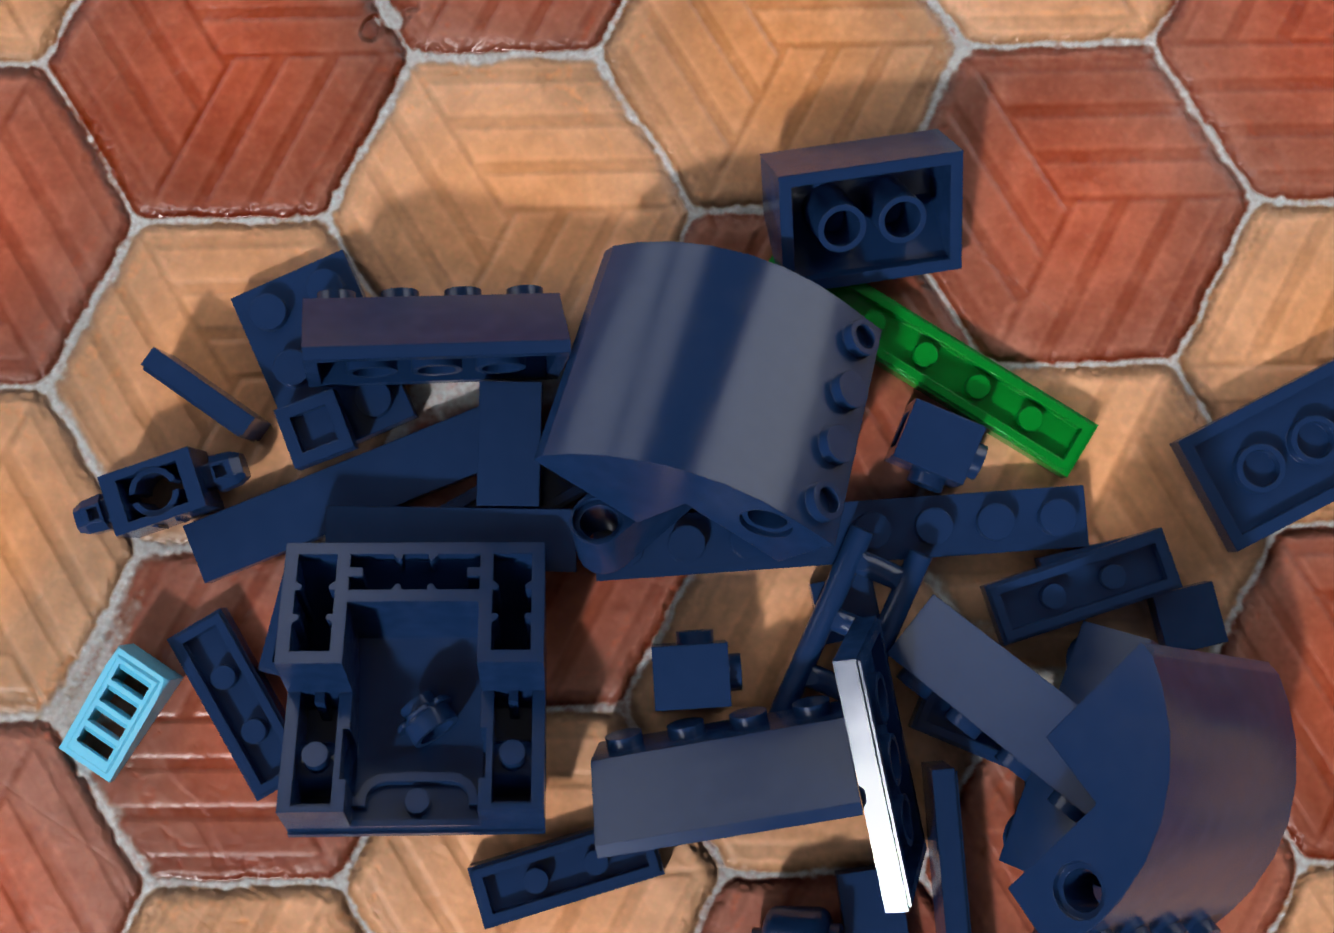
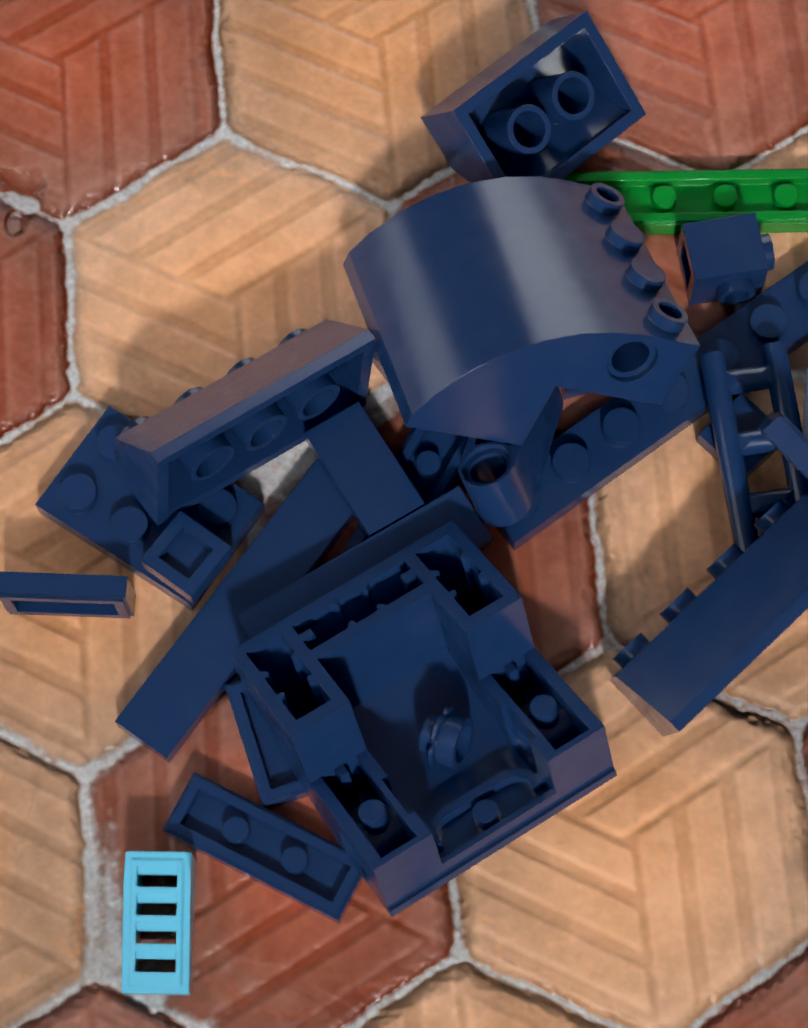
camera: 30 degrees left, 15 degrees down
dark blue piece [73,446,251,538] -> none
dark blue tile [467,826,665,929] -> none
dark blue brick [651,629,742,711] -> none

